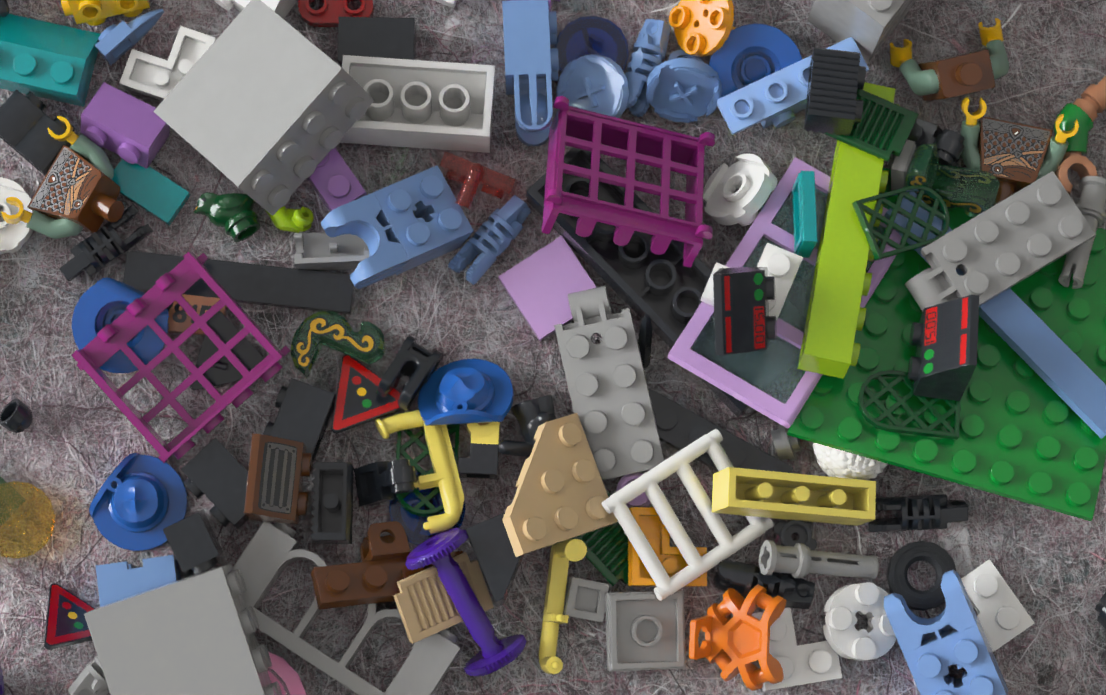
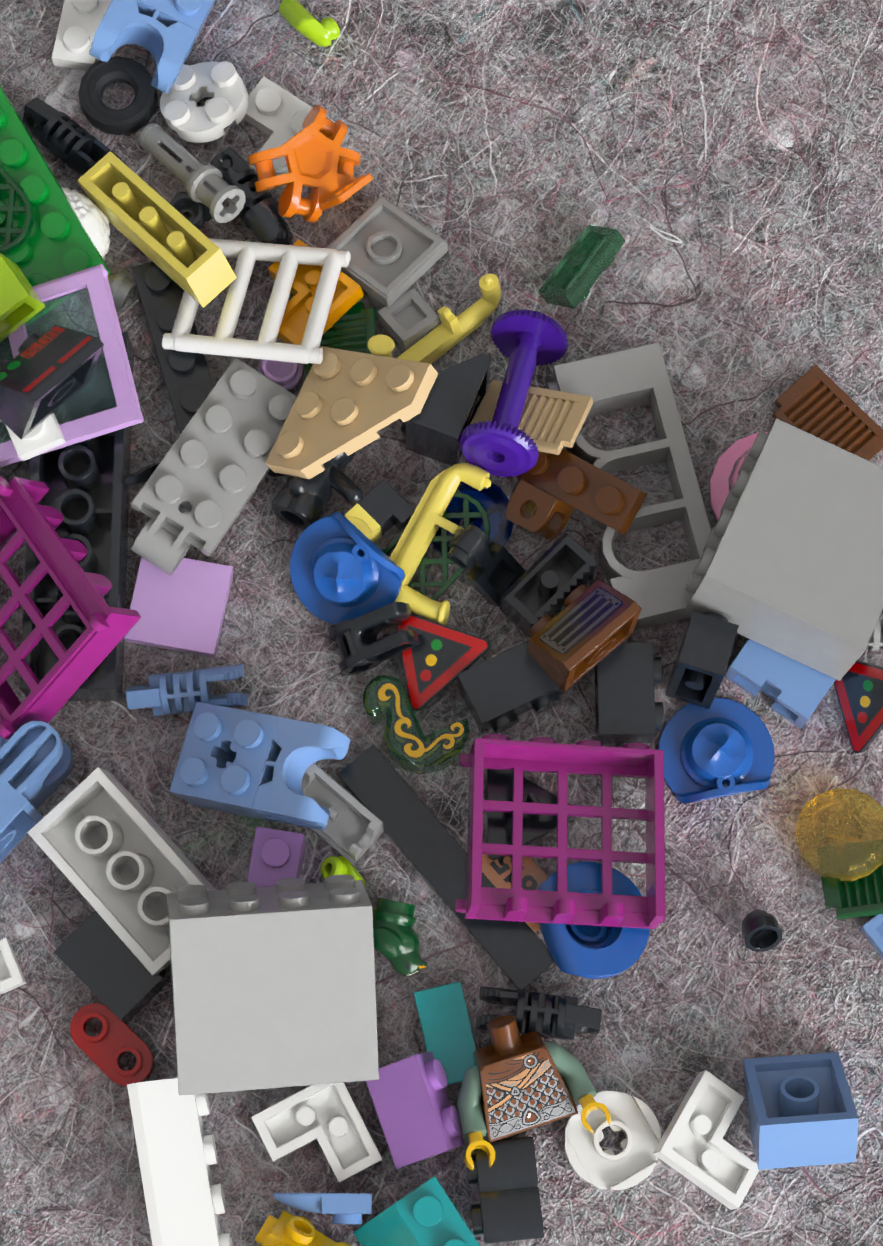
camera: 135 degrees left, 5 degrees down
clear red plate [439,151,518,209] -> none

